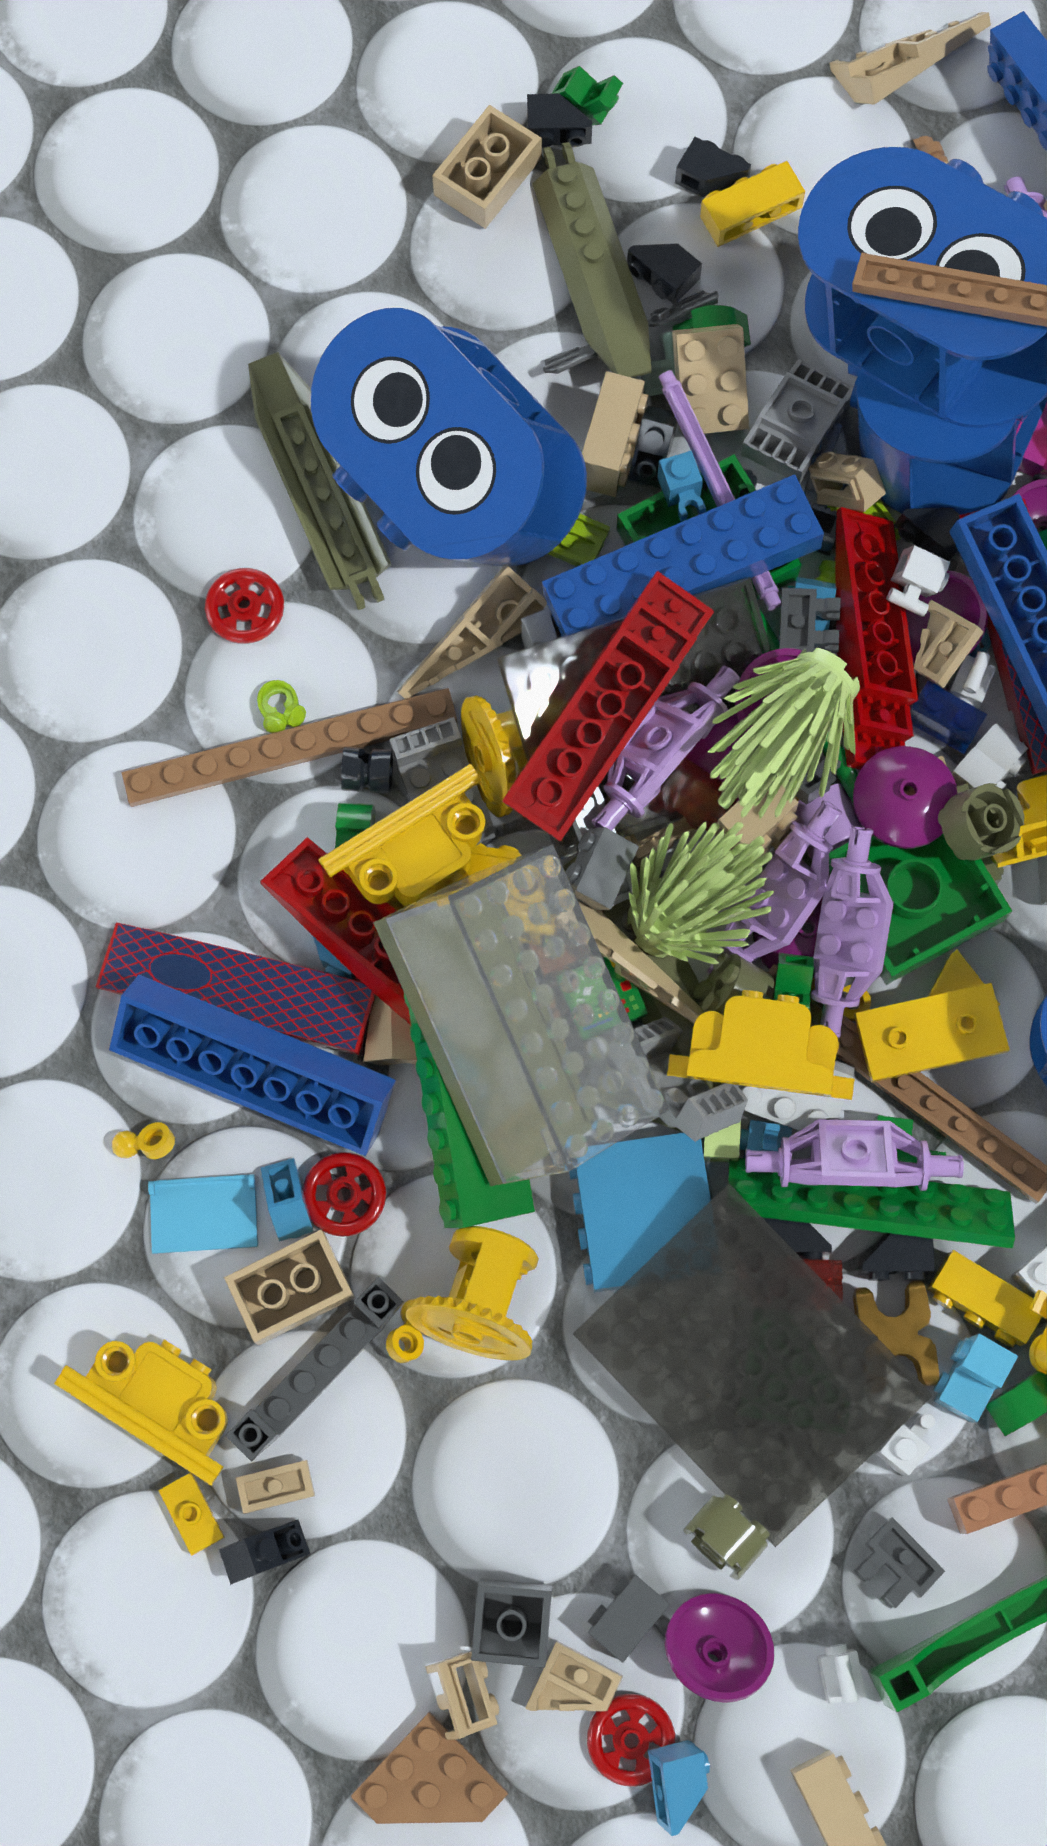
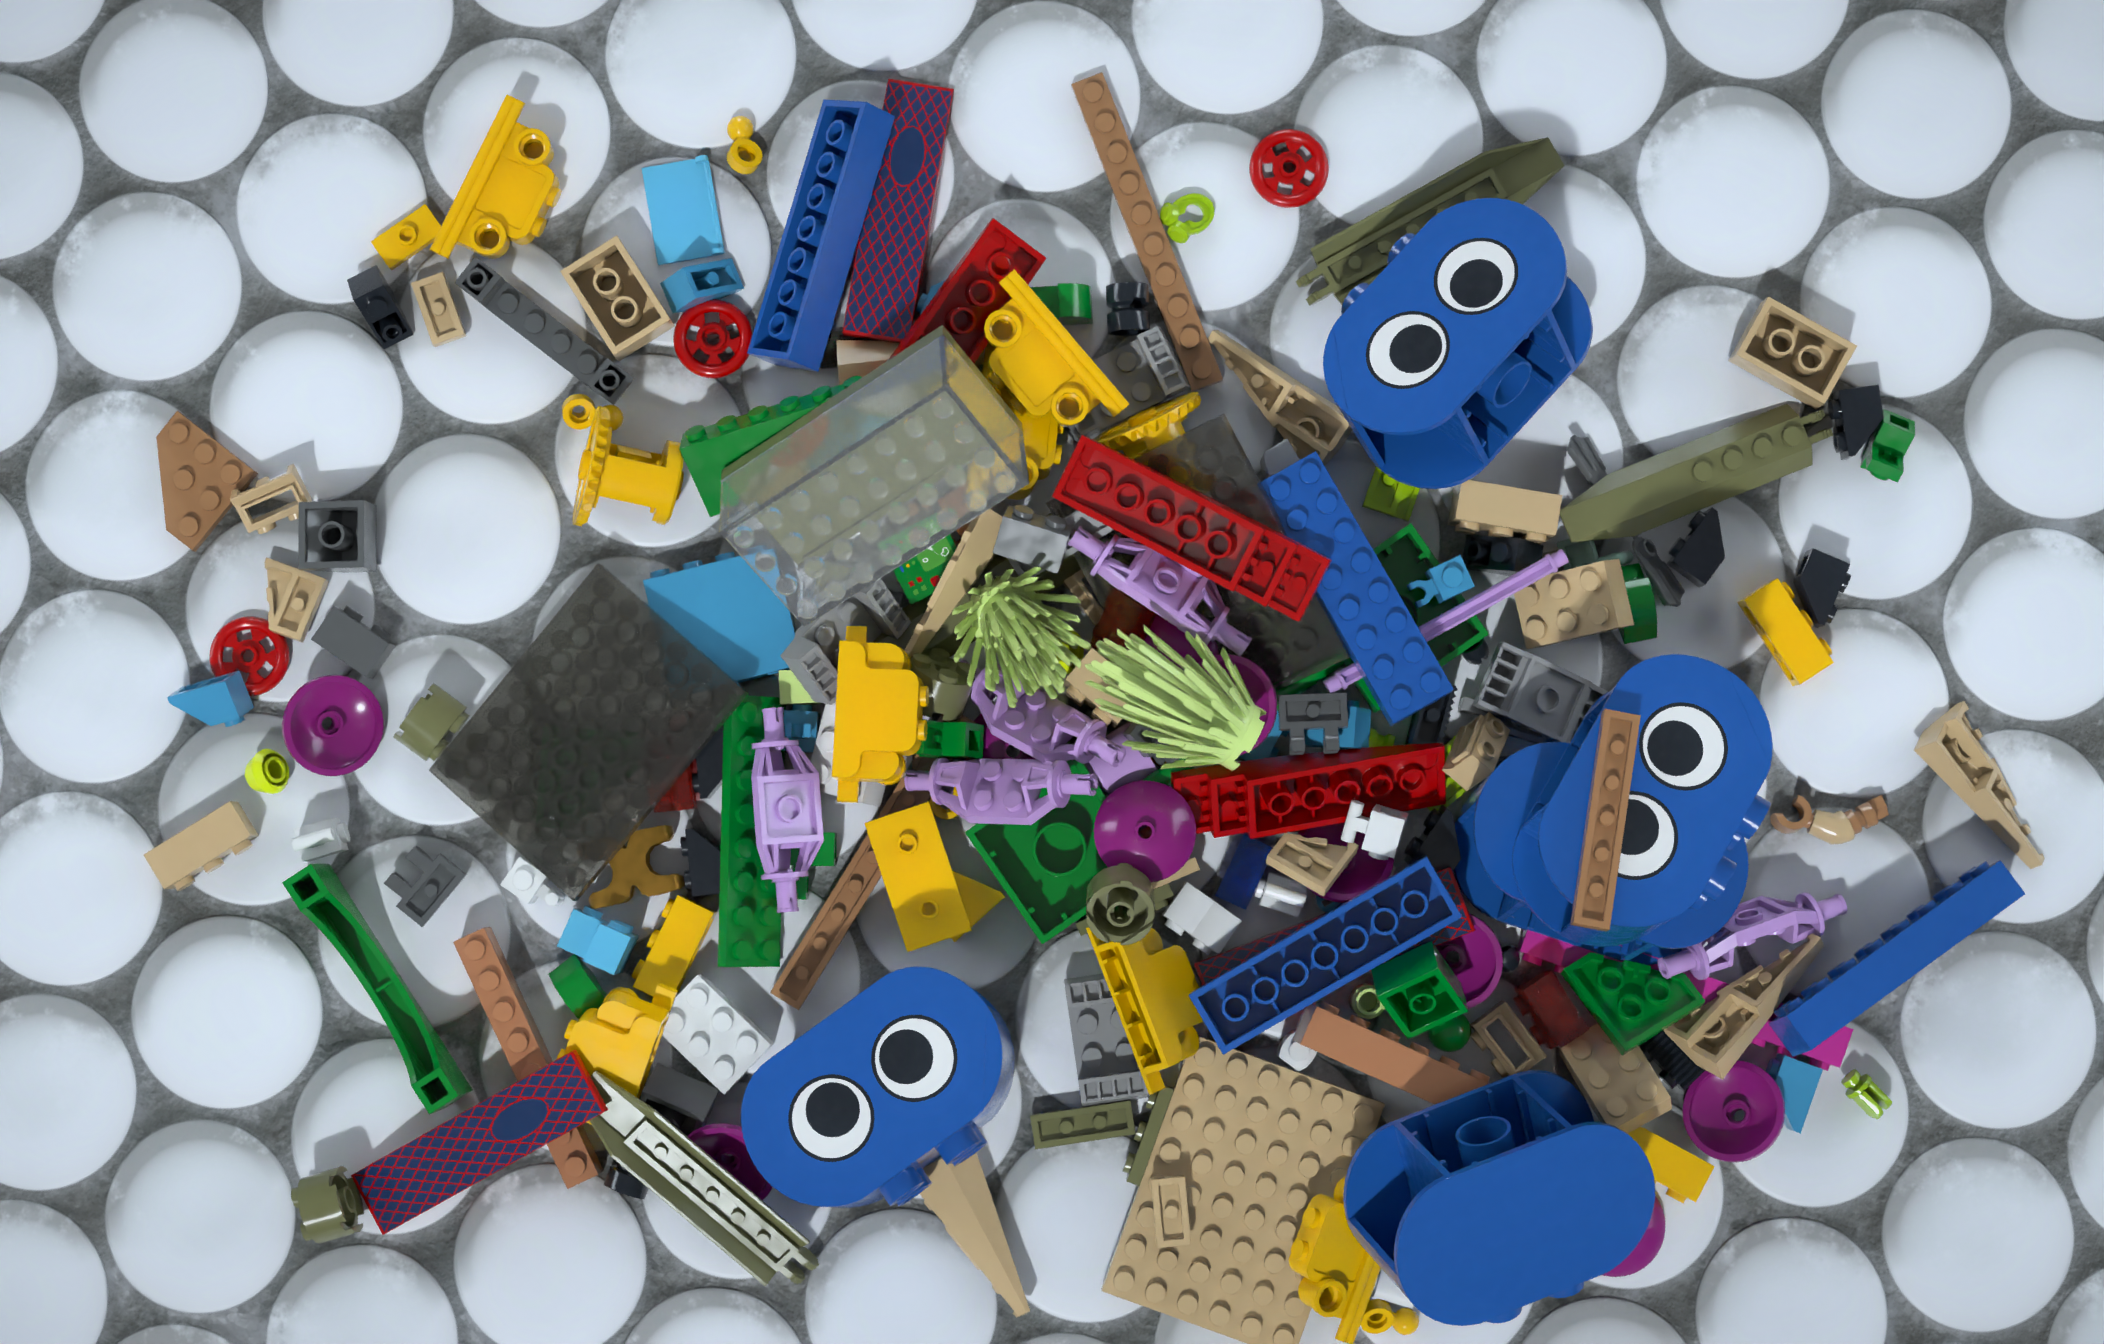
camera: 85 degrees right, 10 degrees up
none -> neon yellow cone [245,749,289,794]

